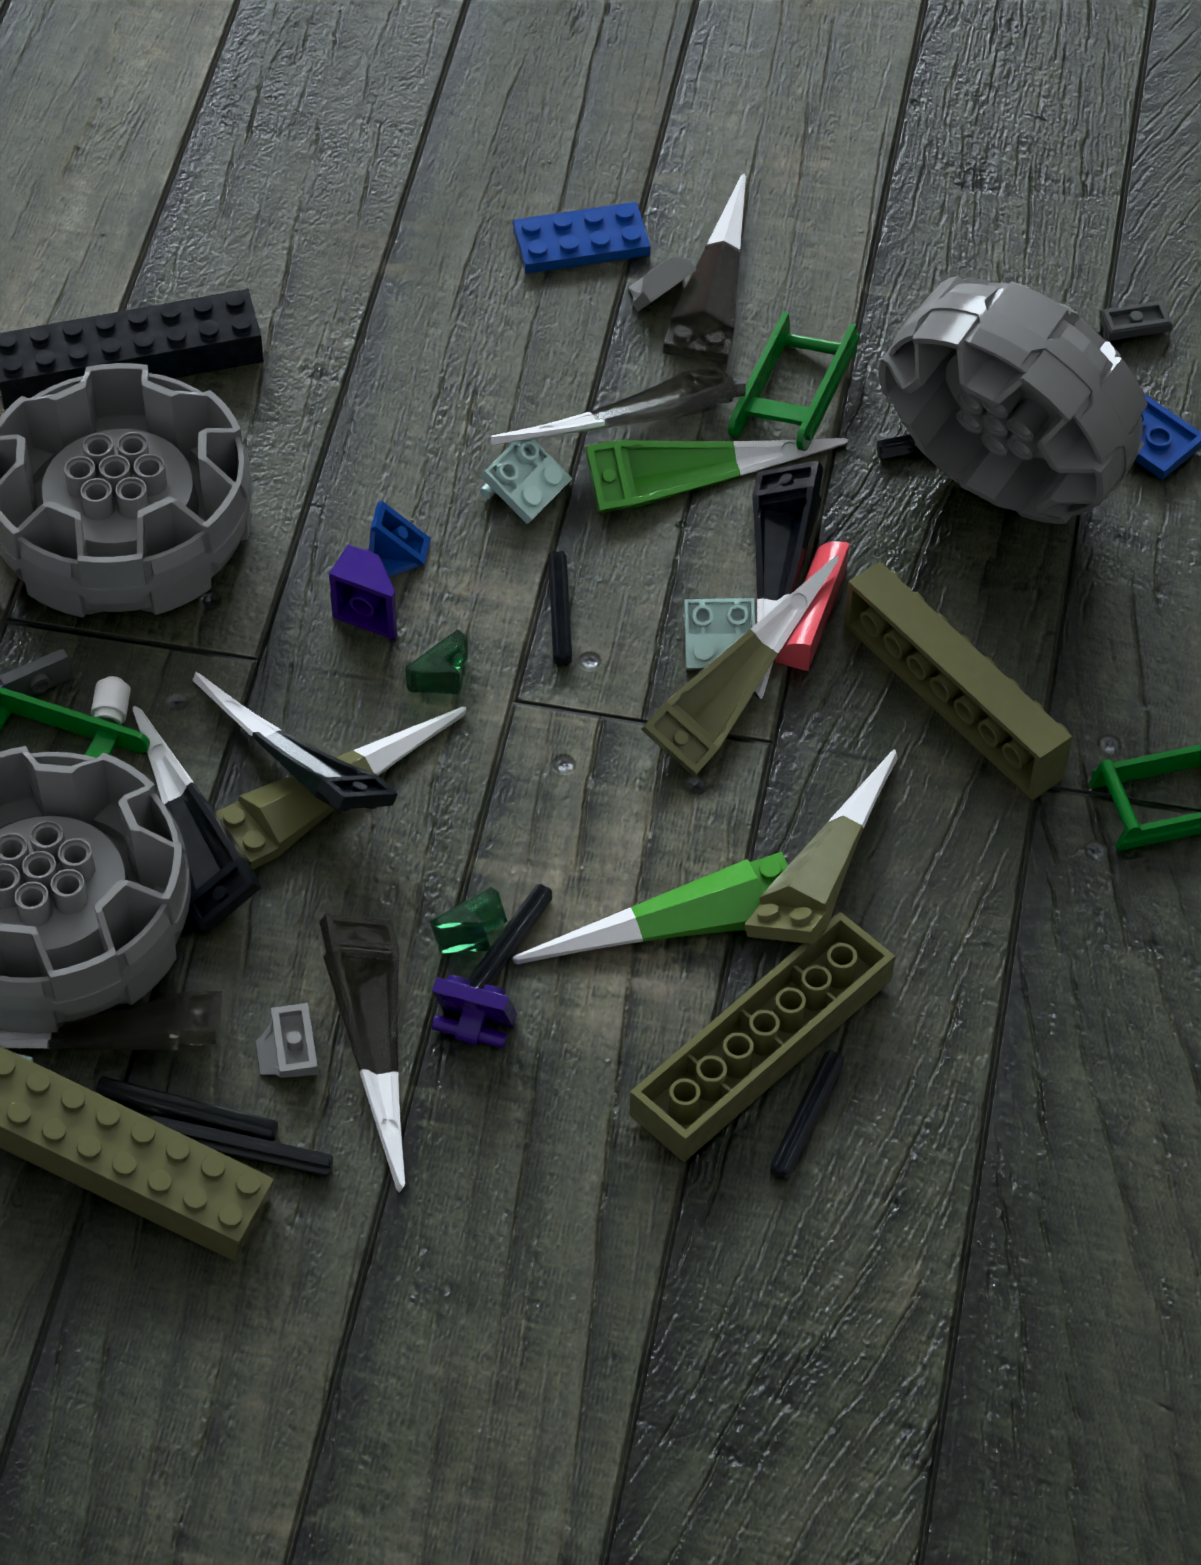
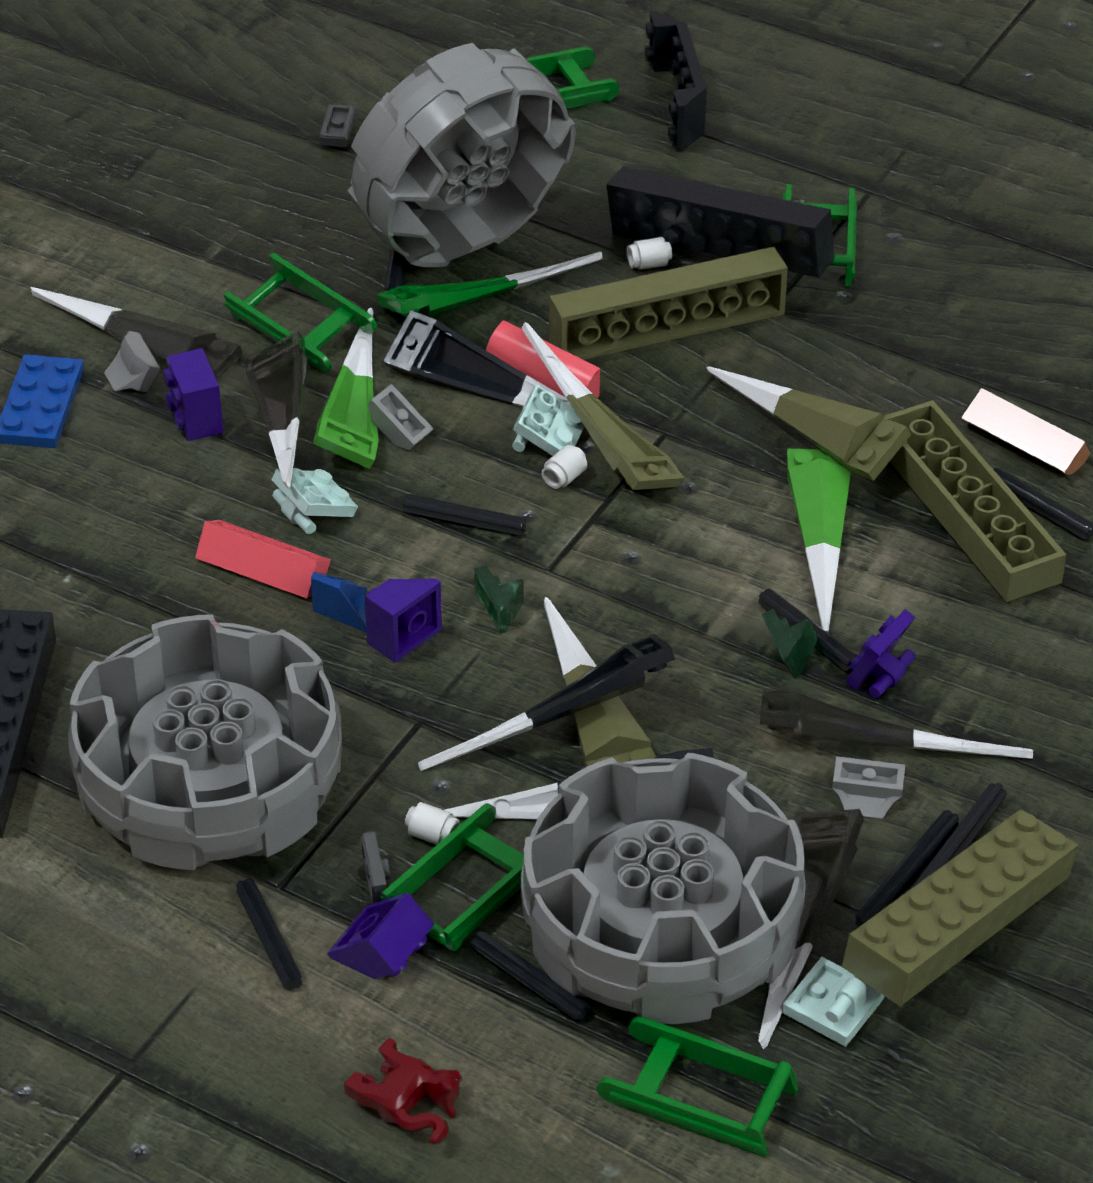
camera: 70 degrees left, 10 degrees down
none -> dark purple brick [163,348,223,441]
none -> coral brick [195,520,331,599]
none -> light grey slope [367,384,433,451]
none -> green plate [376,252,603,318]
none -> white brick [542,445,587,489]
none -> black brick [606,166,835,278]
none -> white brick [627,237,672,270]
none -> brick [961,388,1090,475]

